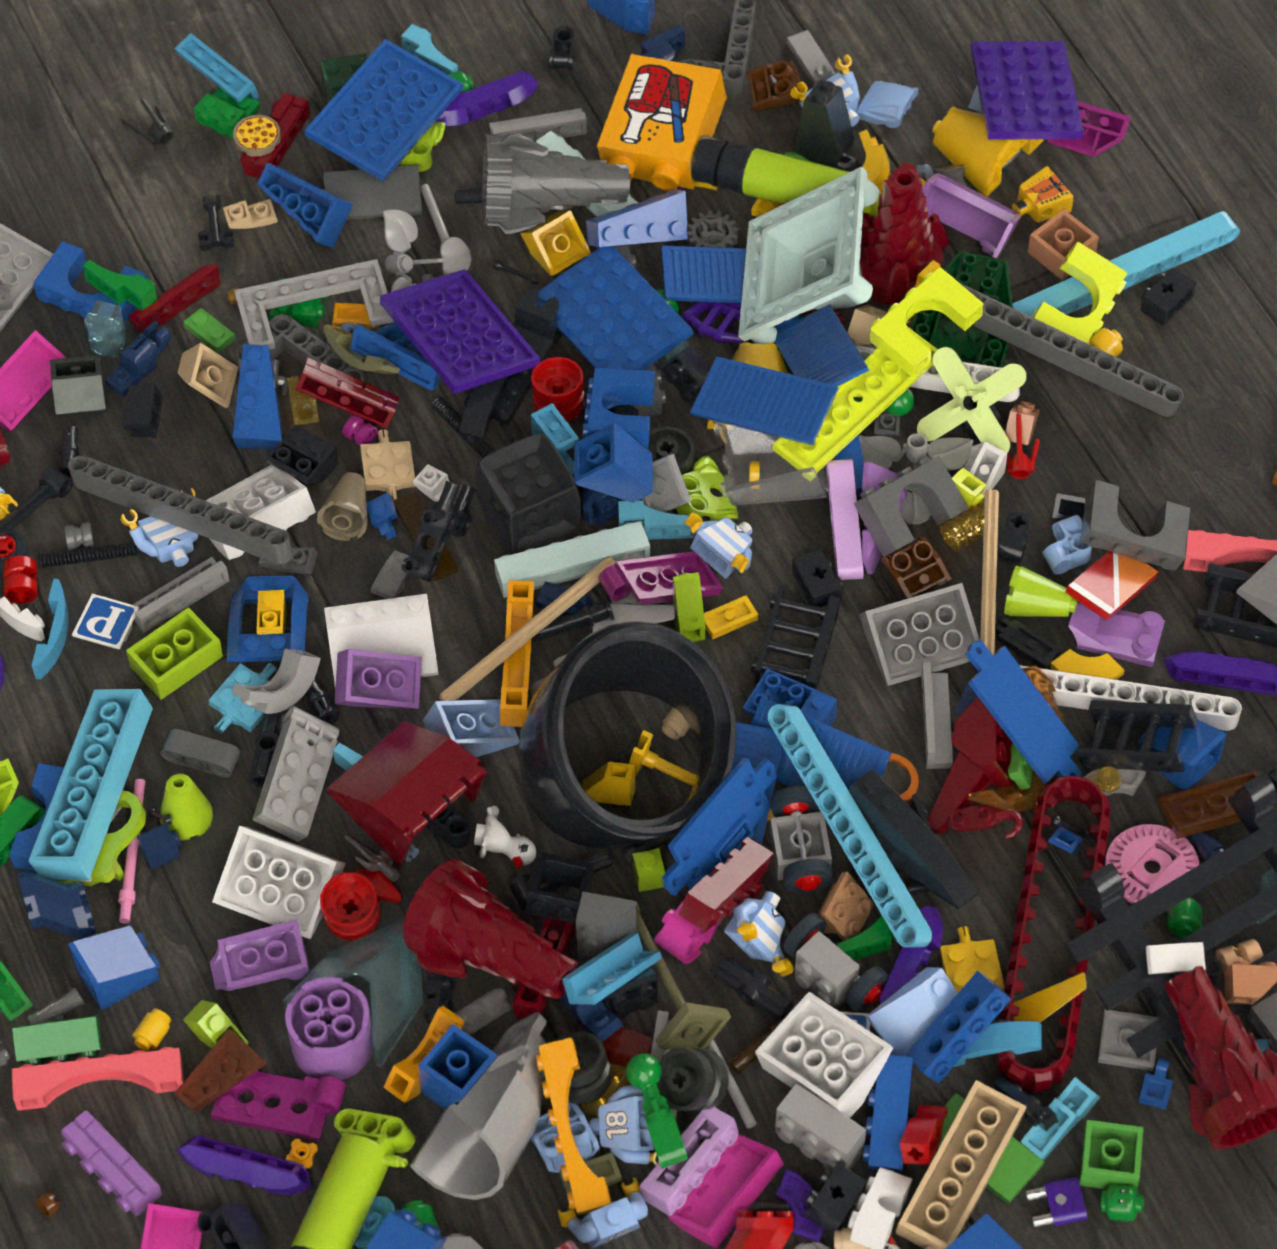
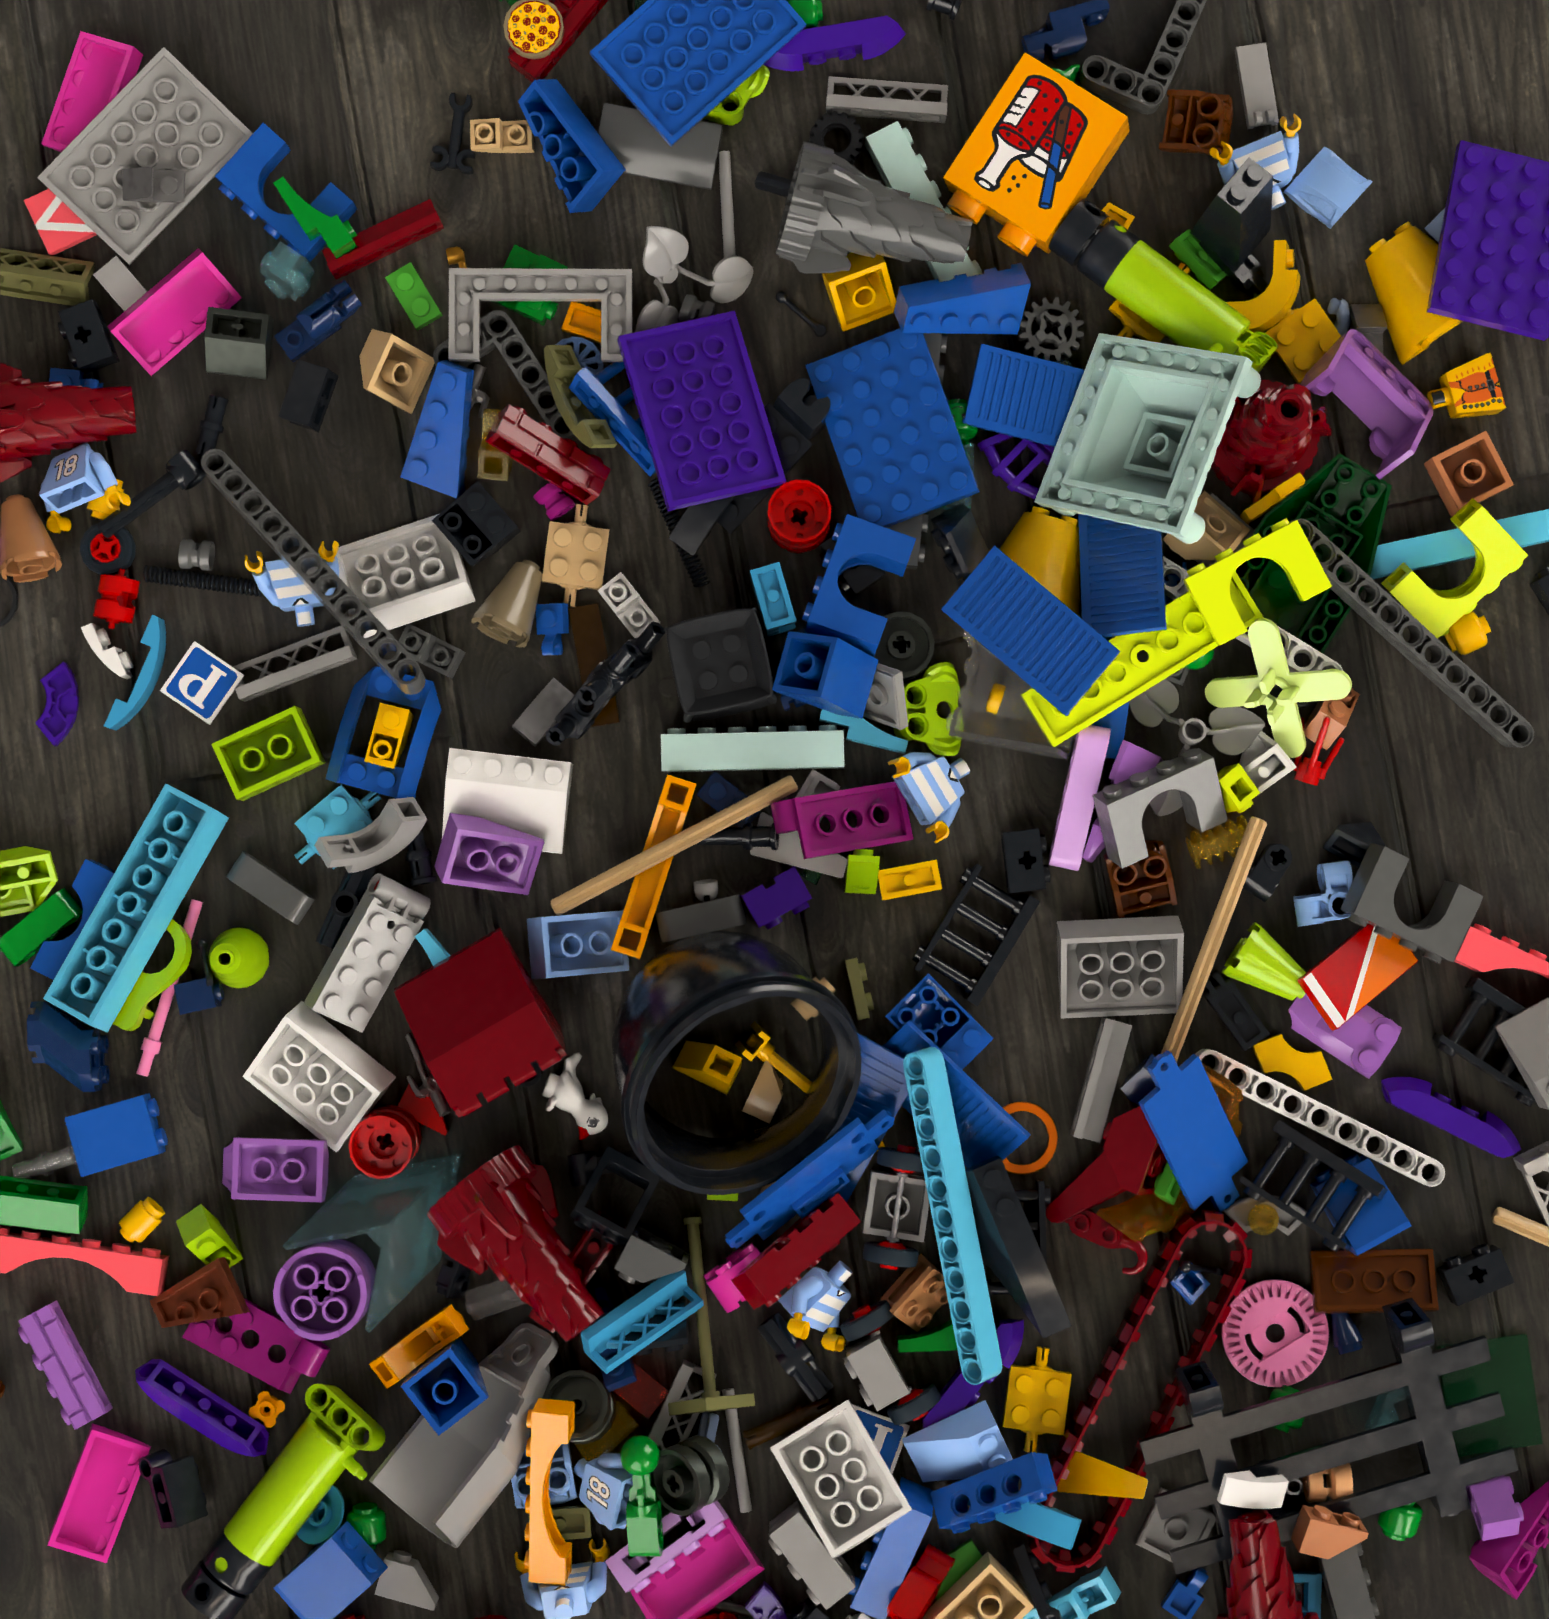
camera: 20 degrees right, 30 degrees up
none -> tan slope [742,1061,783,1124]

